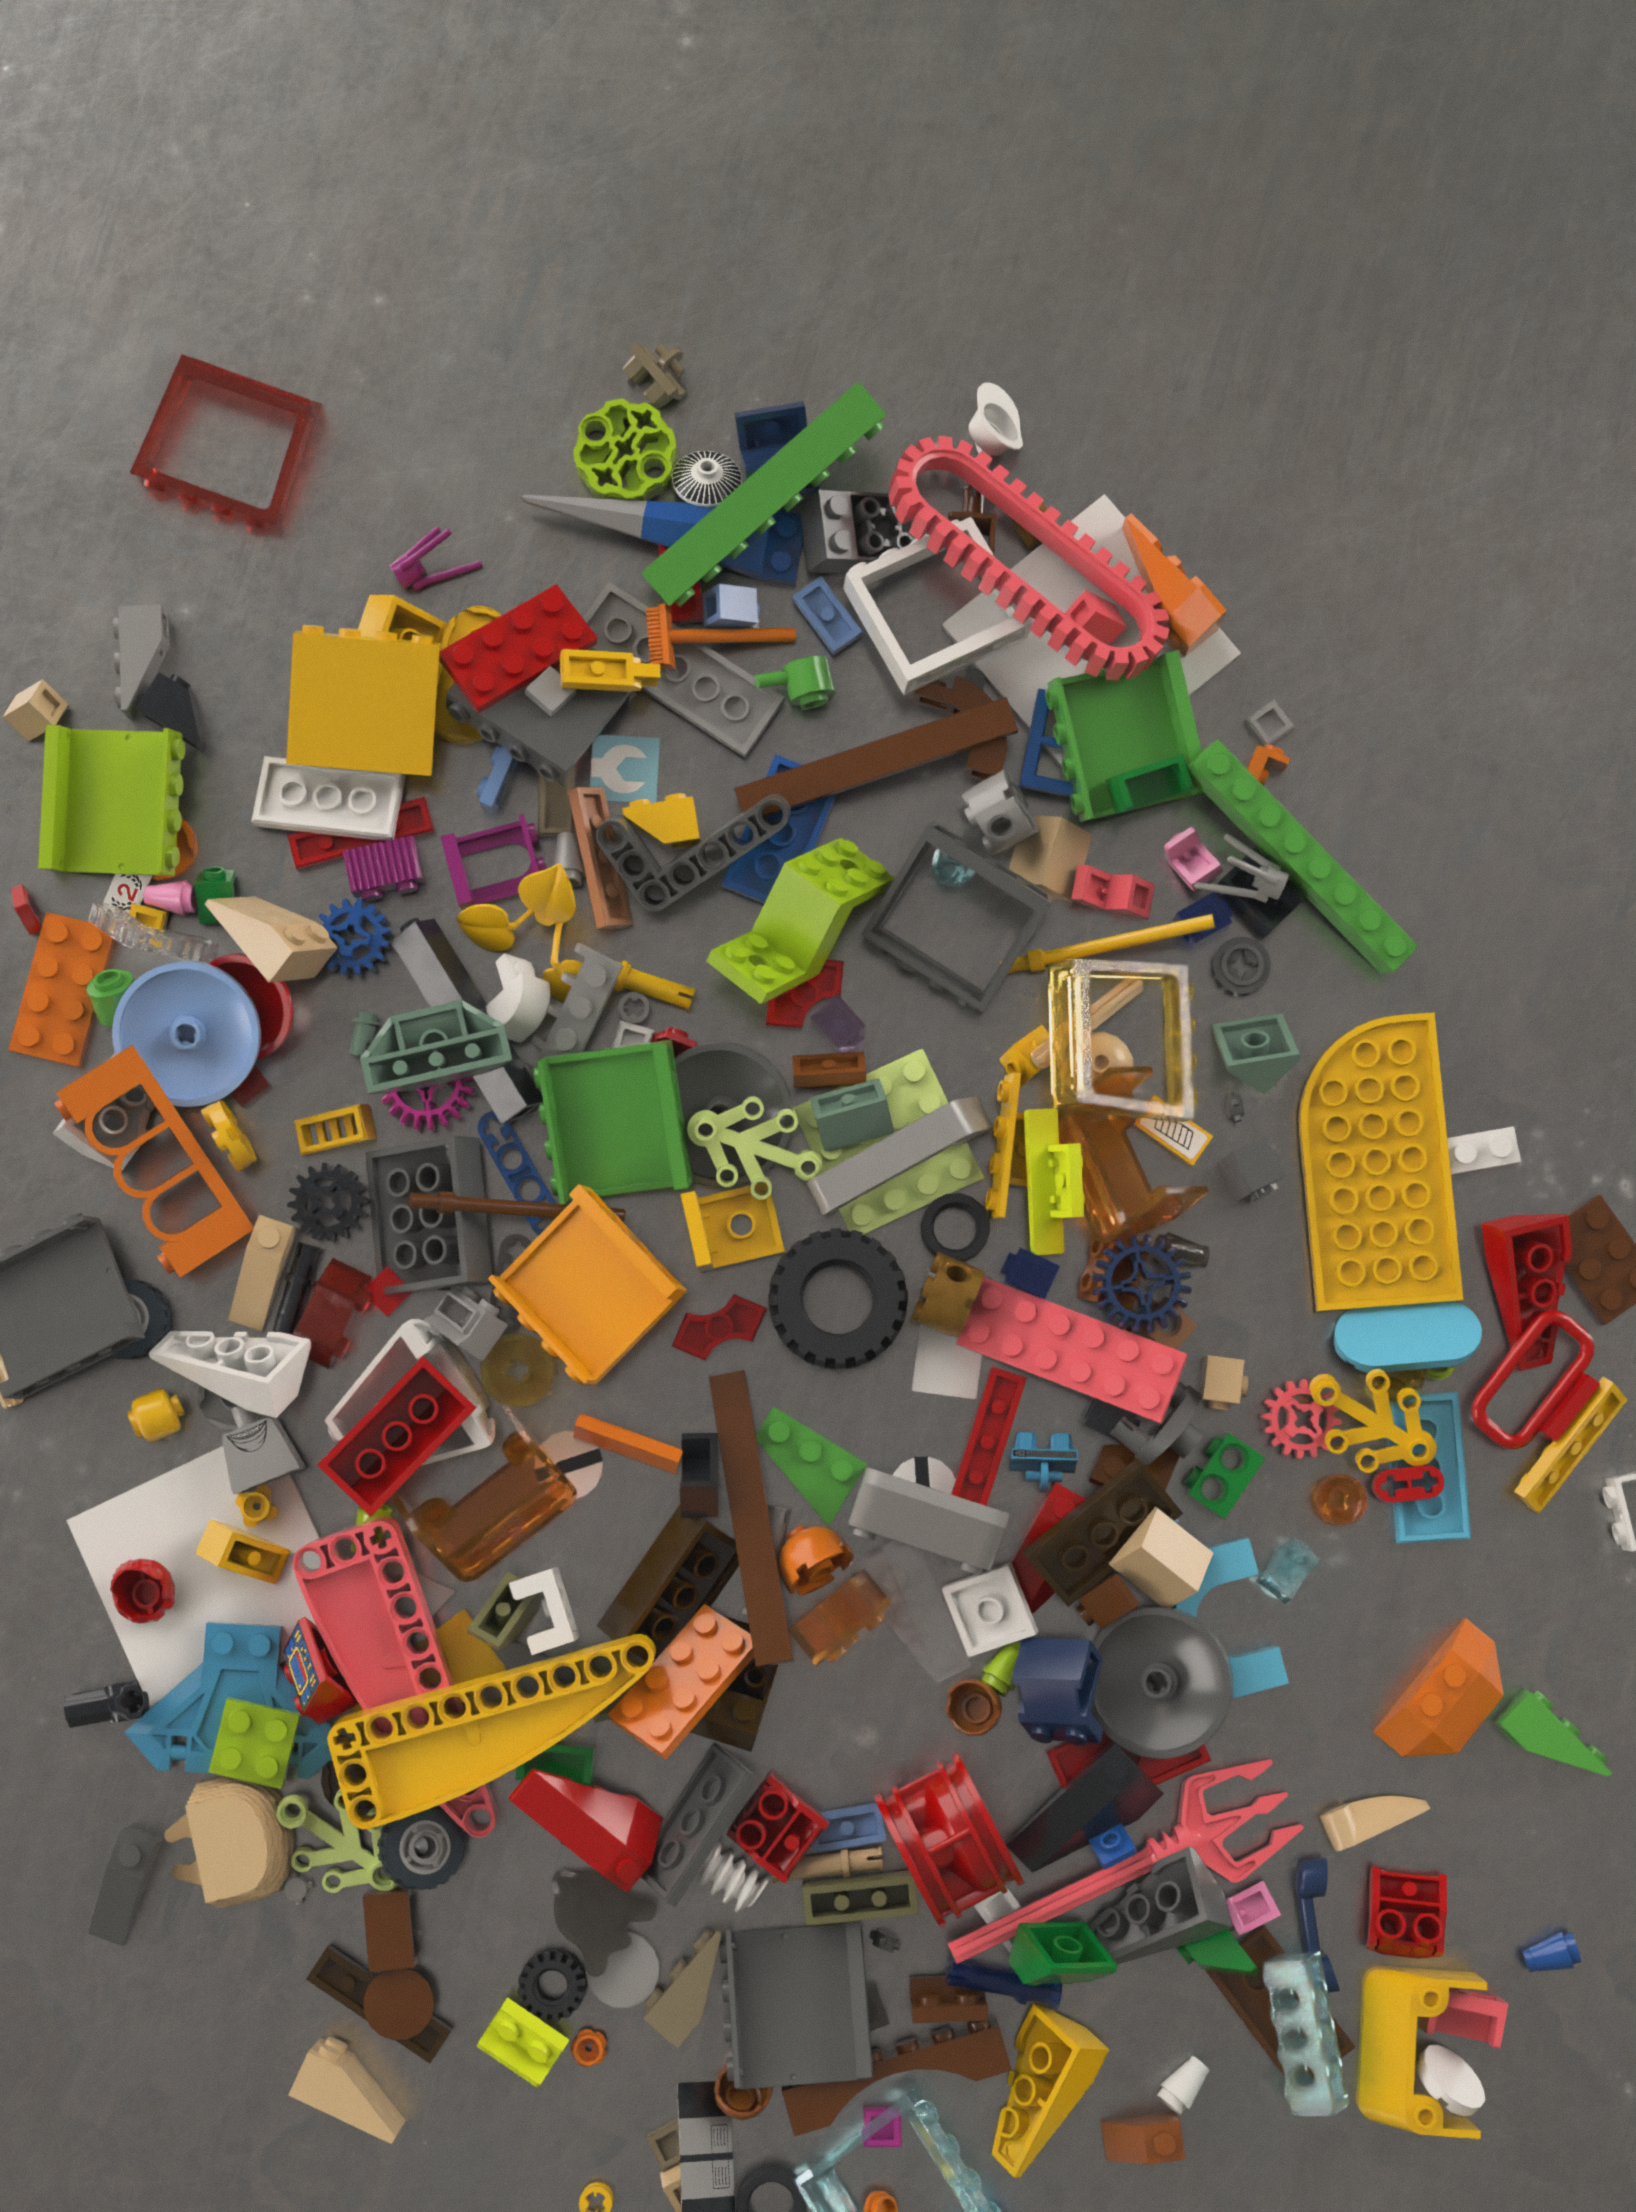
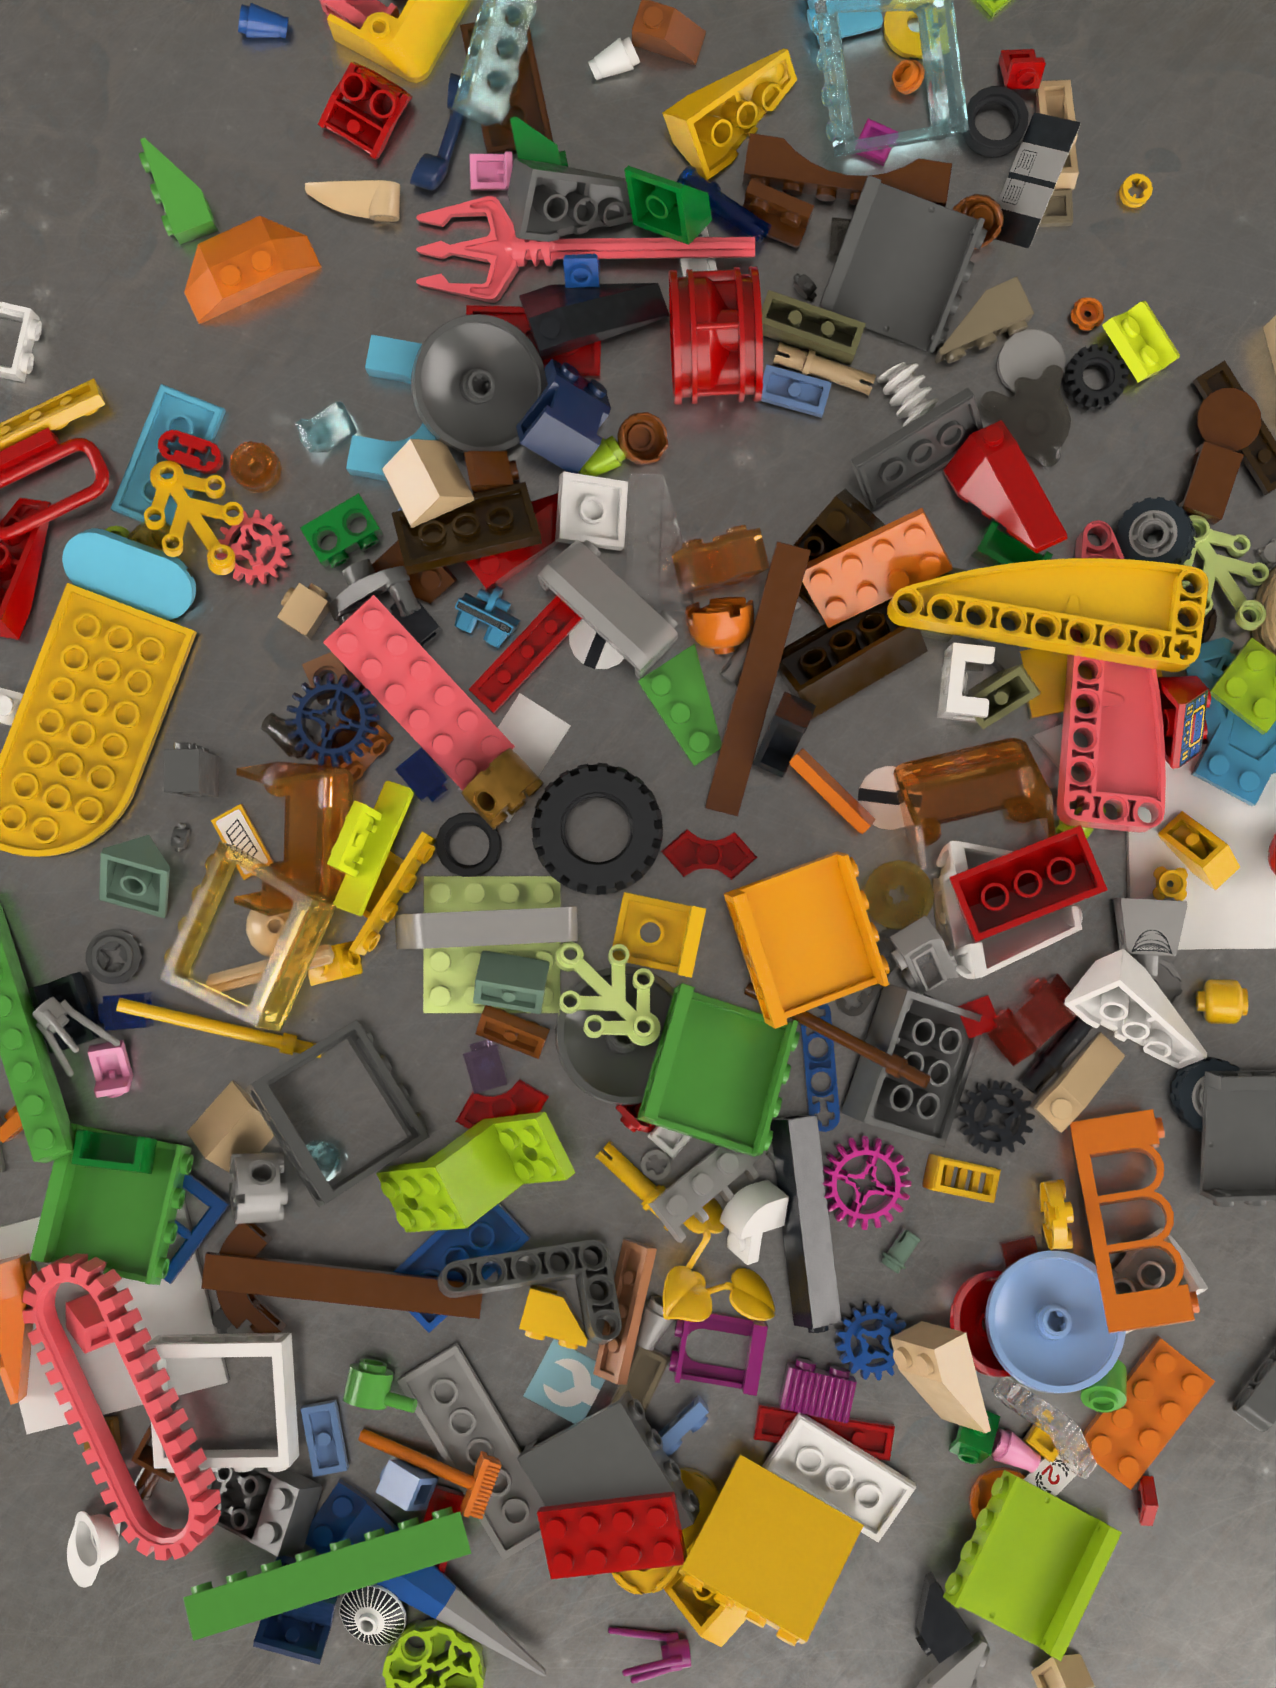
camera: 155 degrees left, 5 degrees up
sand green wedge [360,1000,513,1095] -> none
light grey tile [525,666,577,717] -> none
yellow hinge [560,649,661,692] -> none
red slope [726,1772,830,1884] -> none
coral slope [1071,865,1155,919] -> none

